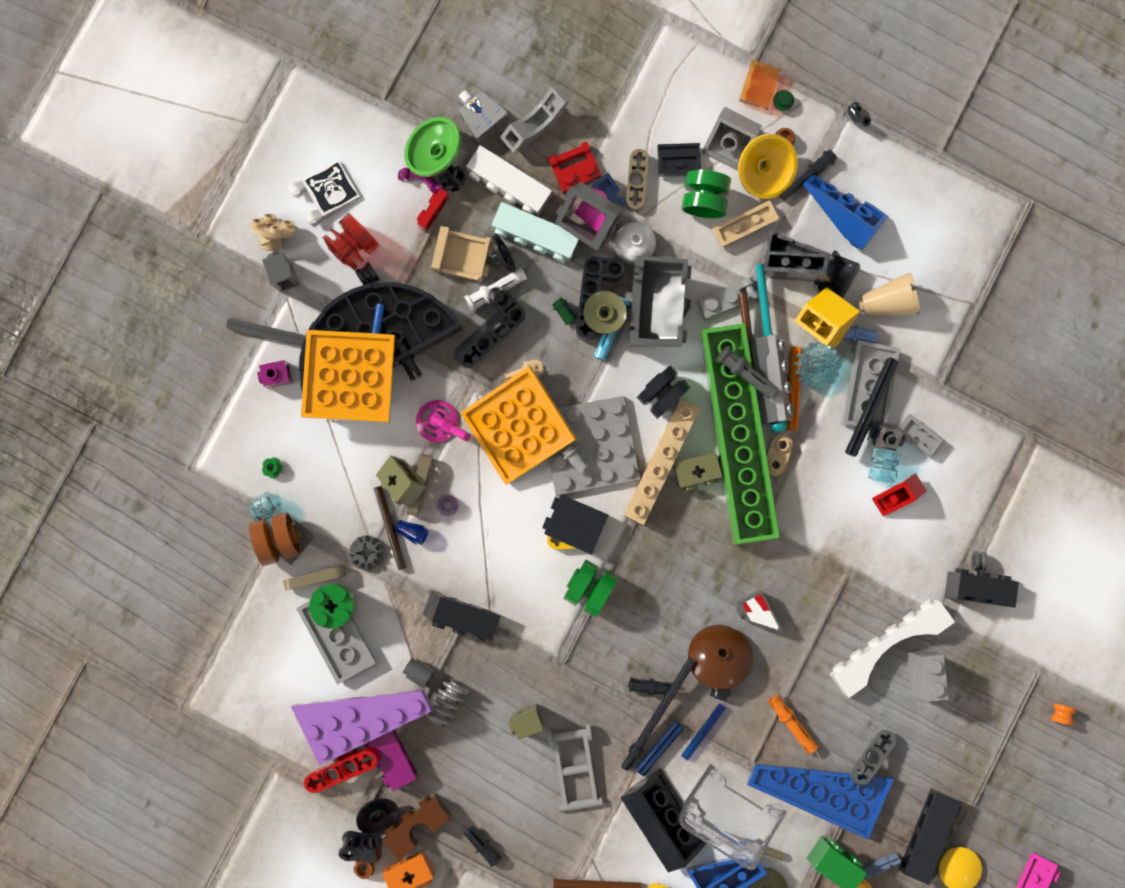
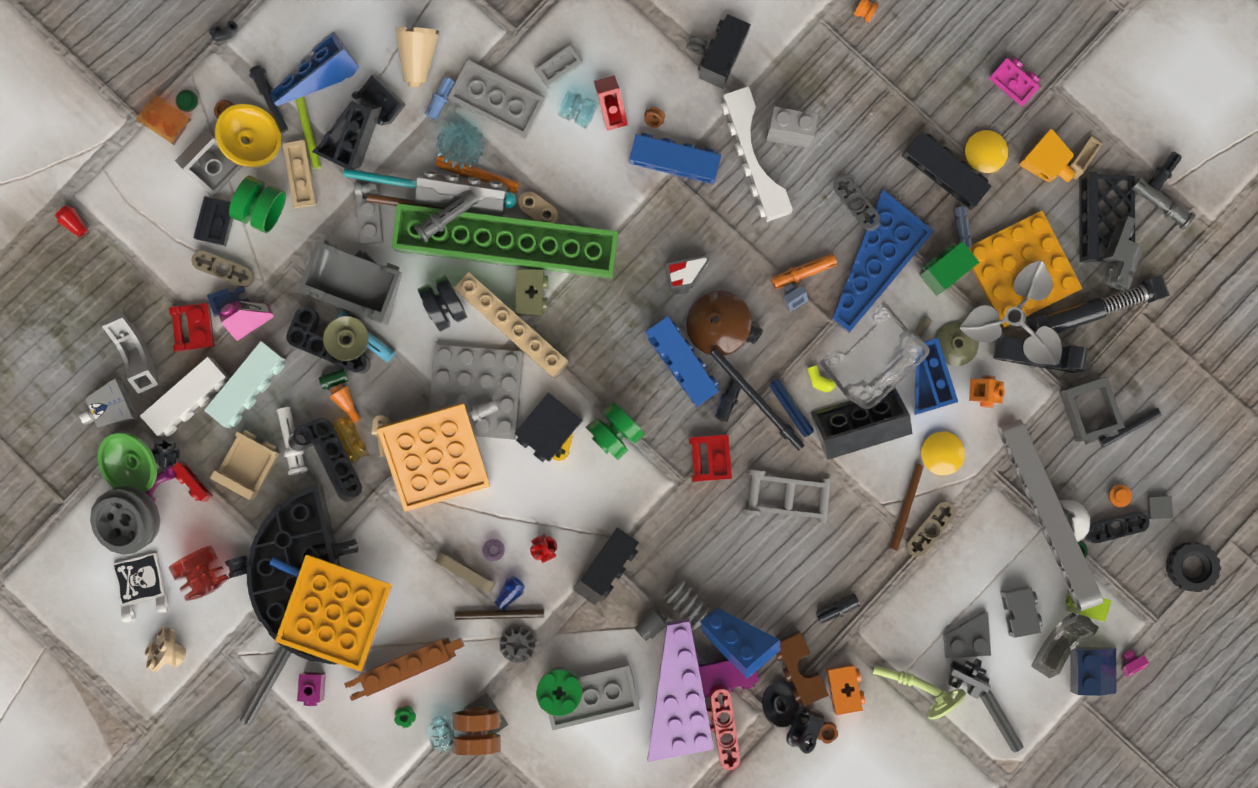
camera: 70 degrees left, 0 degrees up
dark grey brick [262,252,300,292] -> none
dark tan beam [283,565,346,591] -> none
olive brick [376,455,426,506] -> none
dark pink dish [416,400,471,443] -> none
black dish [491,234,516,274] -> none
olive brick [508,704,544,740] -> none
dark grey window [555,182,624,251] -> none
white cylinder [614,222,656,265] -> none
clear blue bar [681,703,726,761] -> none
yellow slope [794,287,861,347] -> none
black axle [845,357,899,457] -> none
black brick [867,420,905,451] -> none
none -> red cone [55,205,88,238]
none -> dark grey wheel [90,485,161,555]
none -> lime bar [295,96,321,169]
none -> orange cone [329,383,361,423]
none -> clear yellow hinge [332,417,369,464]
none -> dark orange hinge [344,637,465,701]
none -> red gear [530,534,557,563]
none -> blue brick [629,133,721,185]
none -> dark orange plate [644,107,665,128]
none -> blue wedge [645,316,719,408]
none -> red plate [688,435,732,482]
none -> blue wedge [700,608,780,679]
none -> sand blue tile [783,282,808,312]
none -> neon yellow arm [807,365,836,393]

